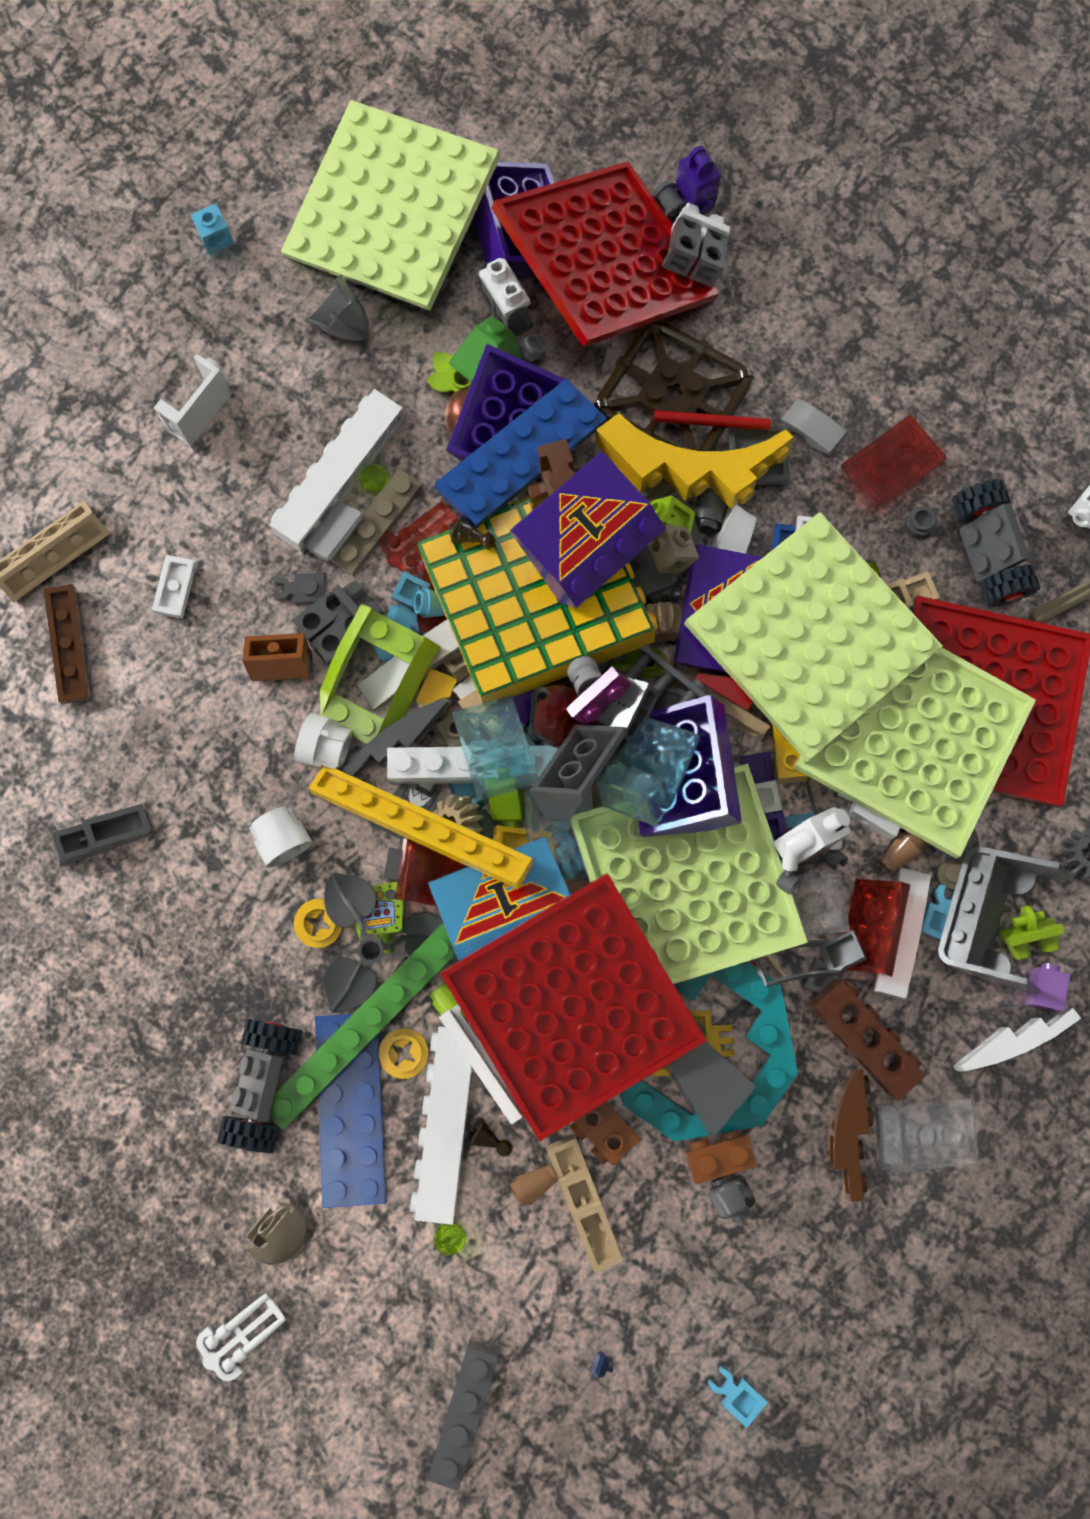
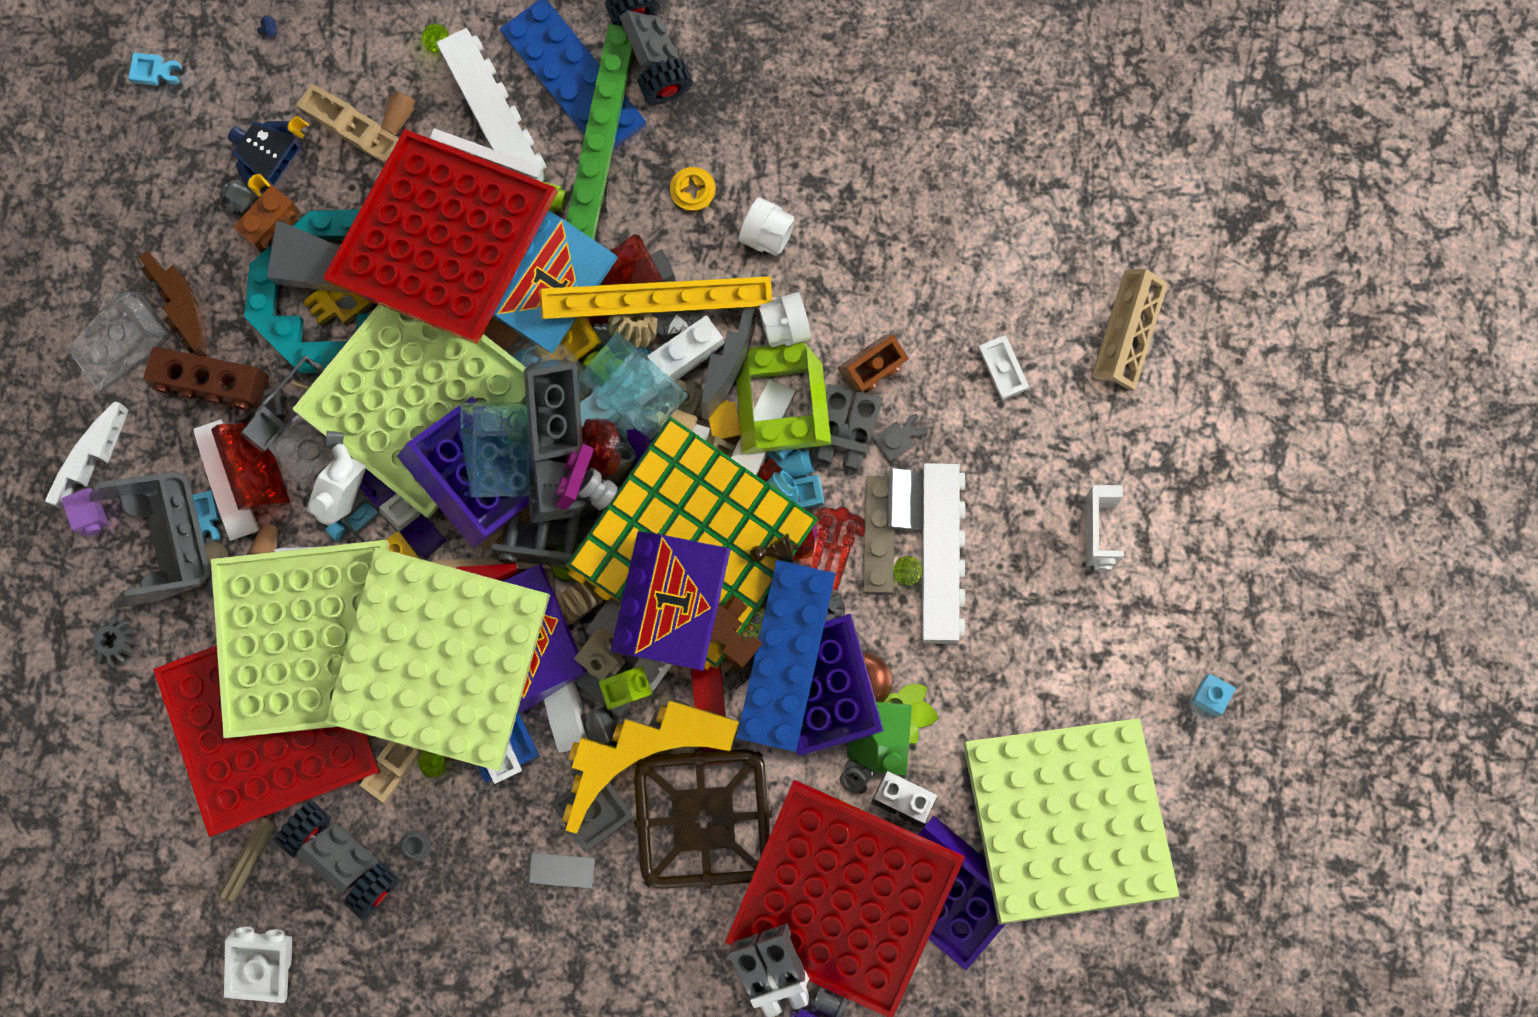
camera: 150 degrees right, 0 degrees up
reddish brown plate [43,584,91,705] -> none
dark grey slope [51,804,152,867] -> none
dark grey helmet [304,275,369,341] -> none
dark grey plant [324,873,443,1013] -> none
torso [354,881,407,955] -> none
yellow gear [379,1028,429,1079] -> none
dark brown piece [466,1118,513,1157] -> none
dark orange brick [569,1101,641,1166] -> none
red bar [653,410,771,430] -> none
clear red plate [841,414,947,512] -> none
lime hips [998,905,1065,960] -> none
none -> torso [228,116,309,197]

